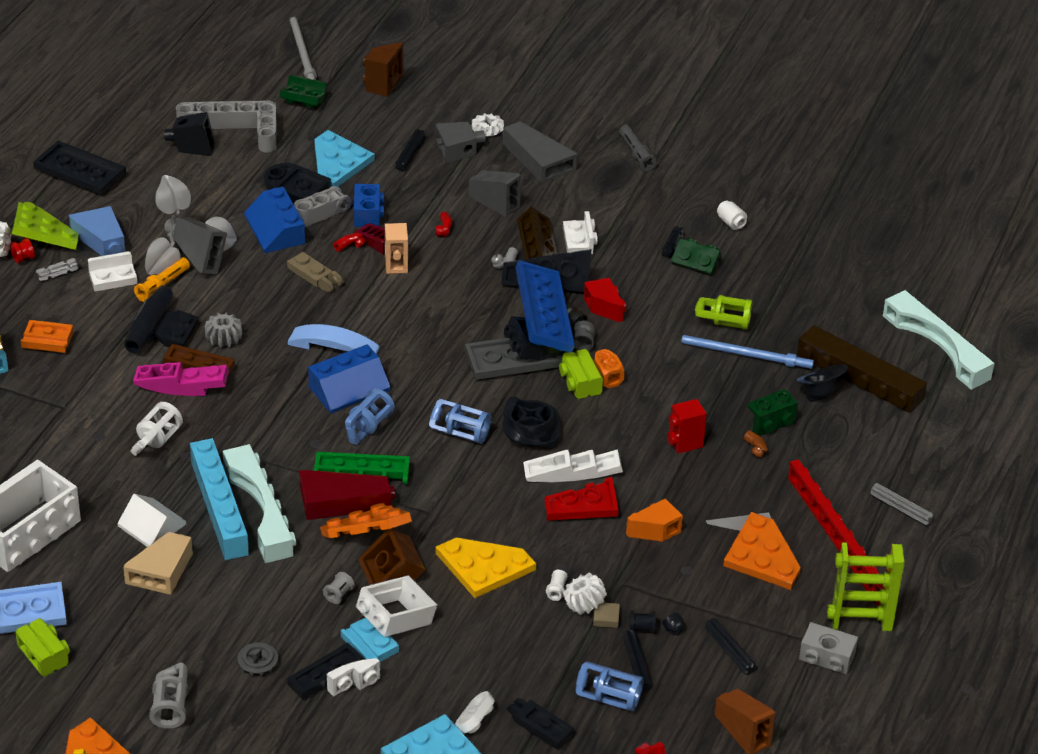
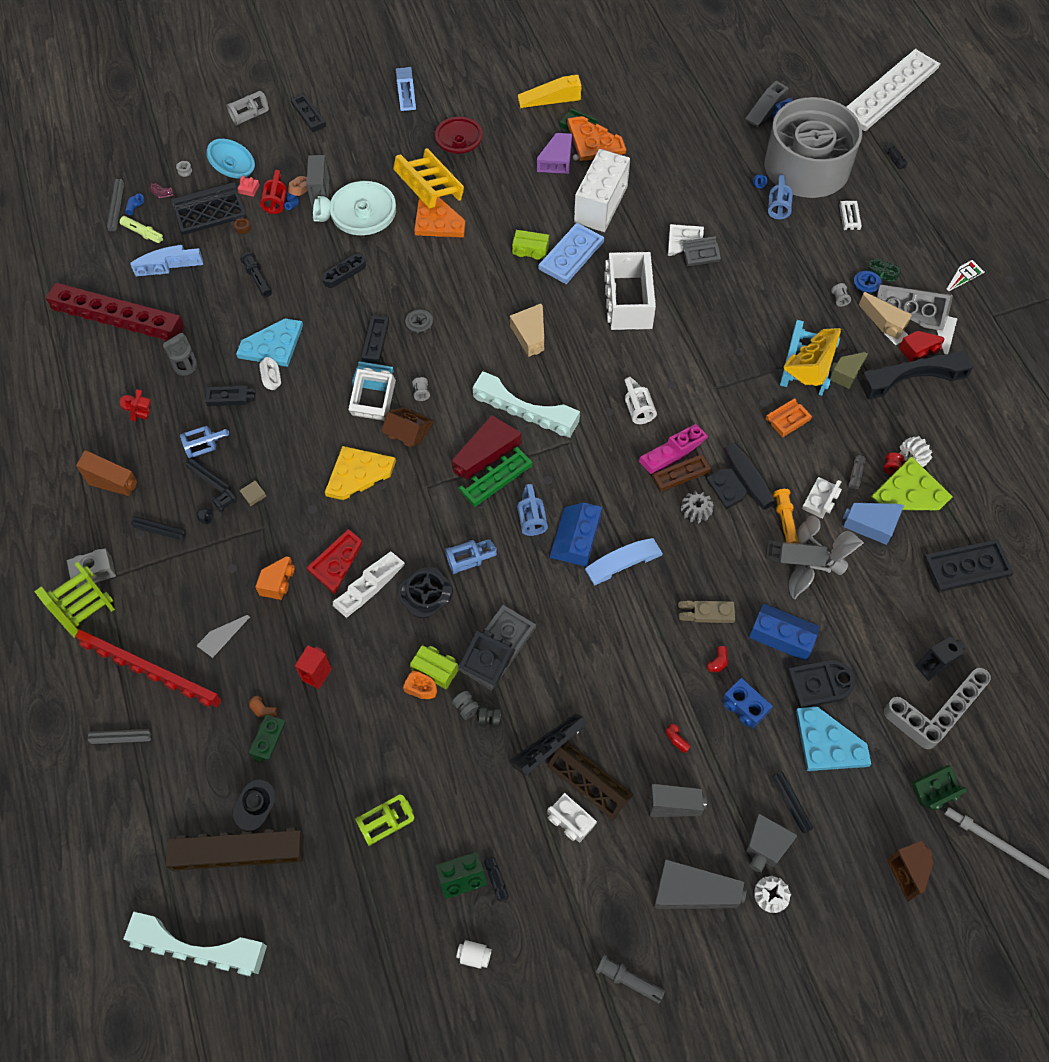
camera: 140 degrees right, 20 degrees up
white slope [118,494,186,547] -> none
light grey piece [149,662,188,729] -> none
medium azure brick [190,438,249,560] -> none
light grey piece [294,186,352,227] -> none
orange plate [320,503,412,538] -> none
white slope [327,658,380,696] -> none
dark red slope [354,223,385,255] -> none
light nougat brick [385,223,408,274] -> none
light grey arm [491,247,518,269] -> none
blue plate [515,260,575,353] -> none
white pin [546,570,568,601] -> none
white gear [563,573,607,615] -> none
red slope [584,278,626,322] -> none
medium blue bar [682,335,814,369] -> none
orange plate [723,512,801,590] -> none

